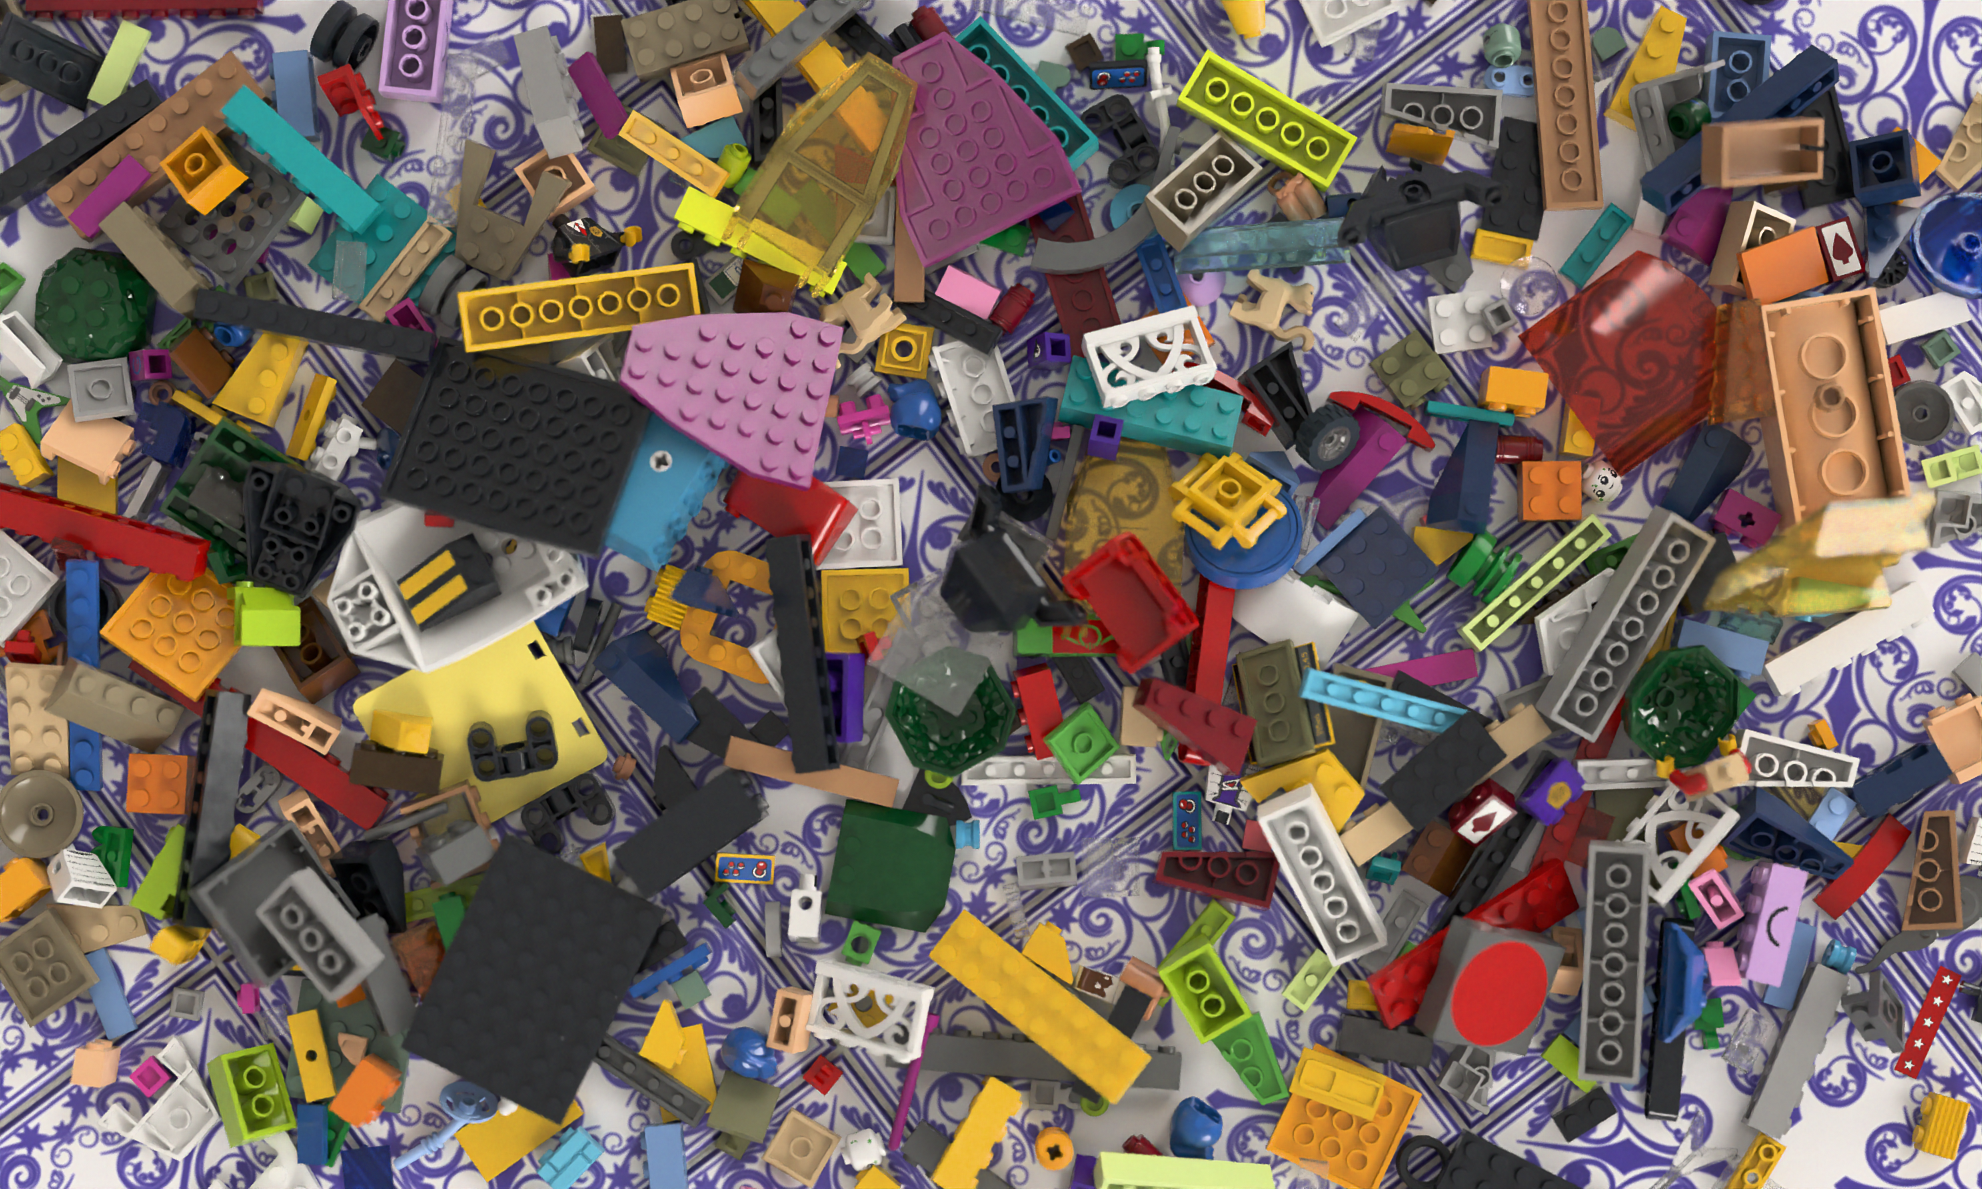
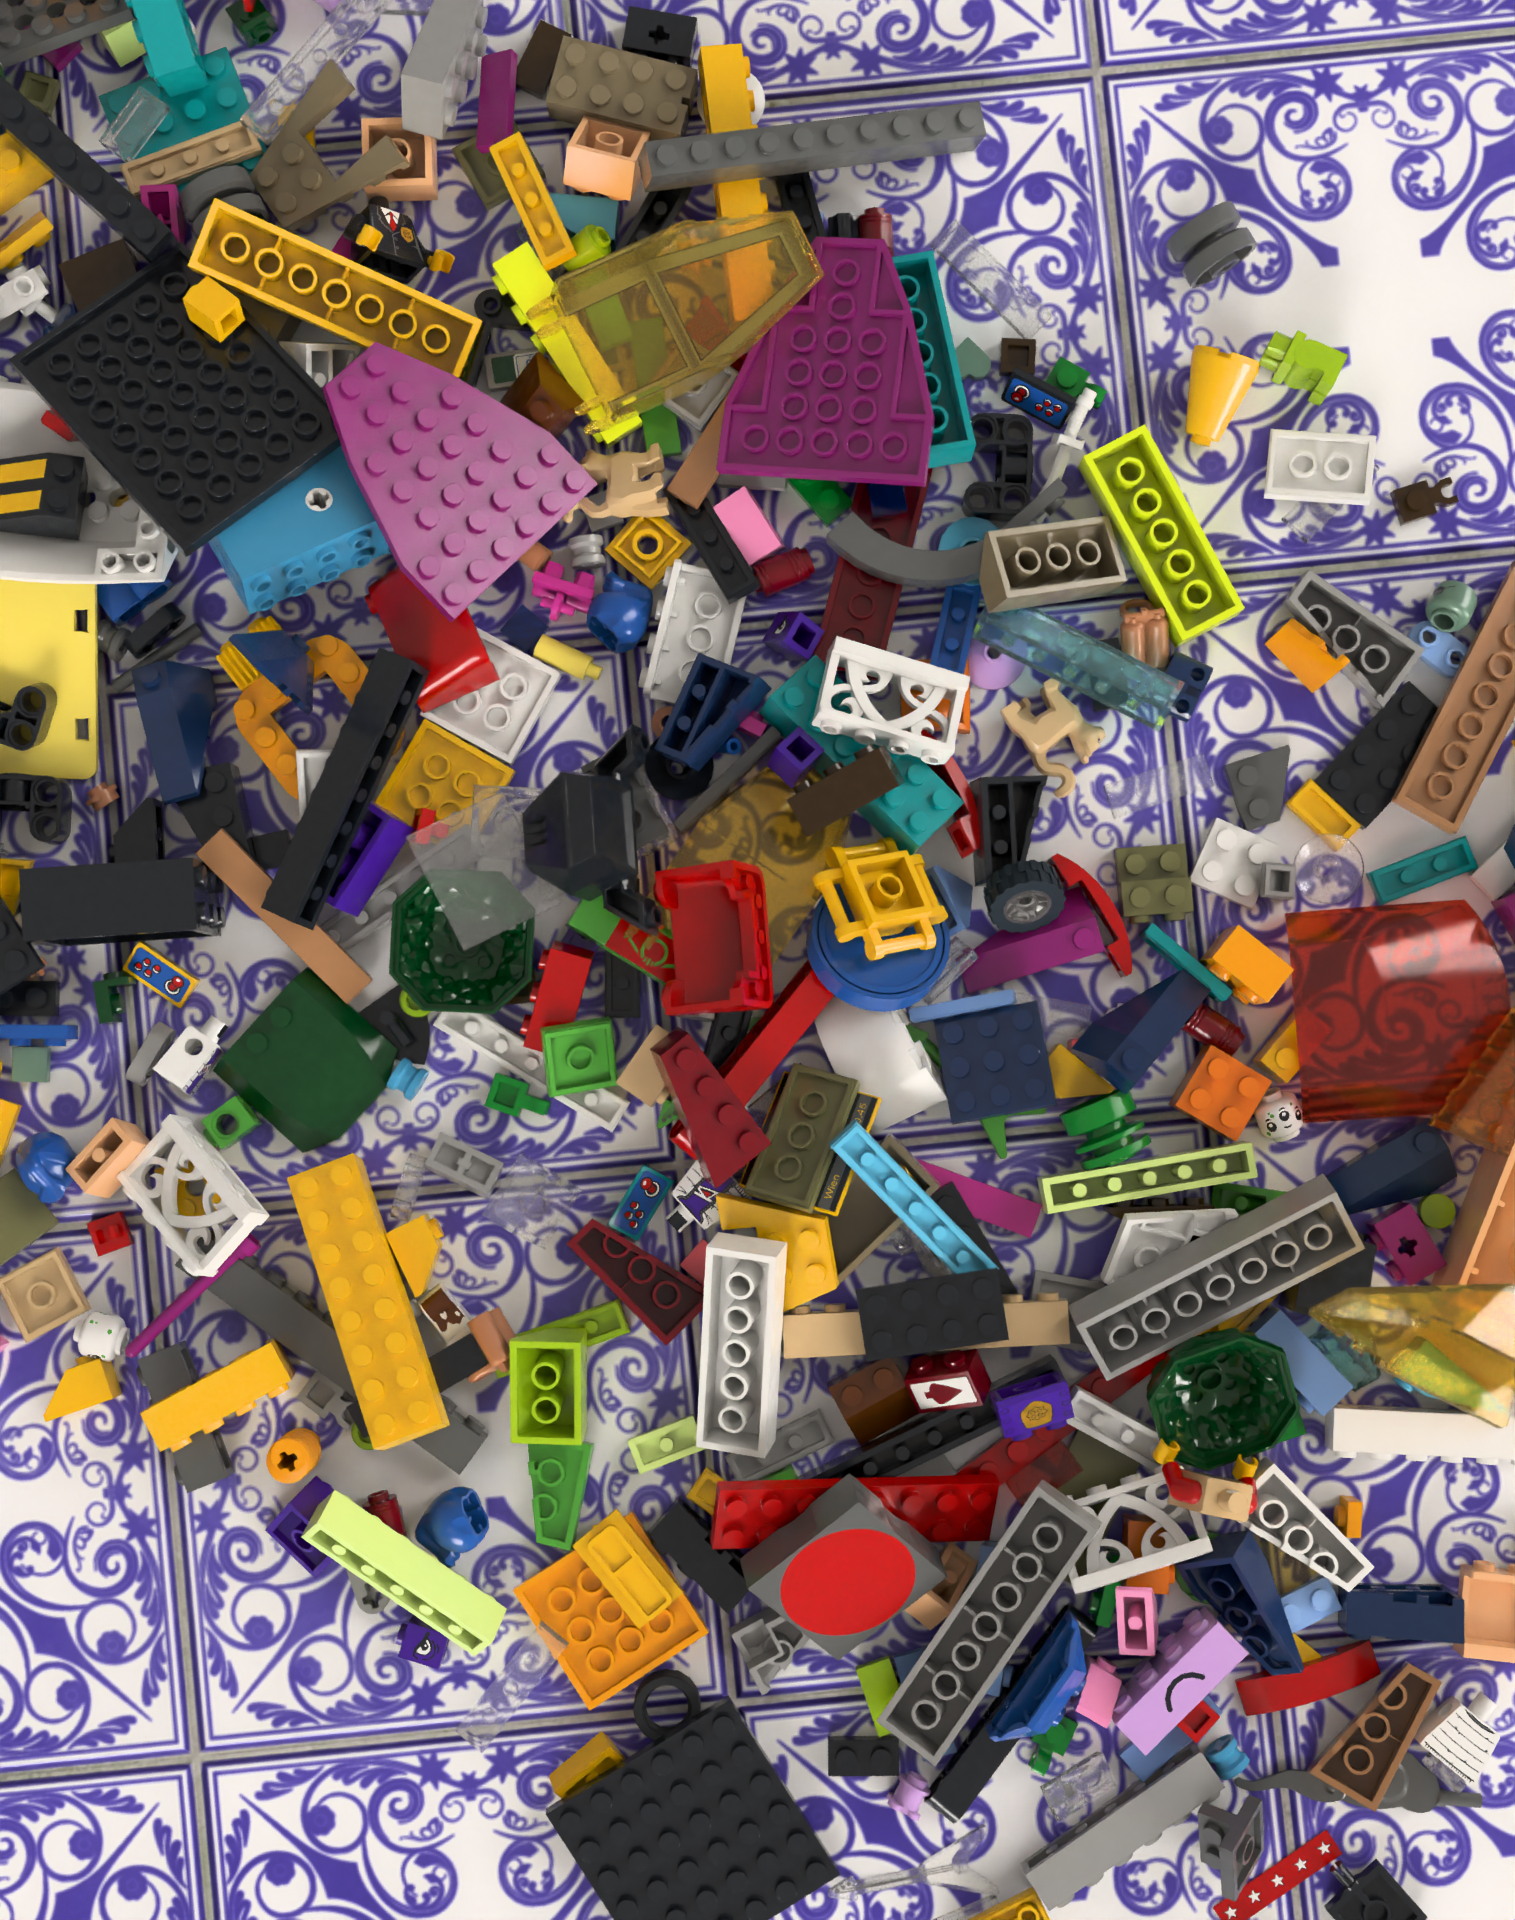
camera: 30 degrees right, 0 degrees up
black helmet [1337,157,1509,272] -> none
teal tile [1365,851,1402,885] -> none
none -> yellow brick [182,275,245,343]
none -> light yellow cylinder [533,634,603,680]
none -> dark brown brick [786,743,905,837]
none -> lavender brick [886,1771,931,1821]
none -> red plate [1177,1700,1220,1744]
none -> lime tile [1417,1193,1456,1229]

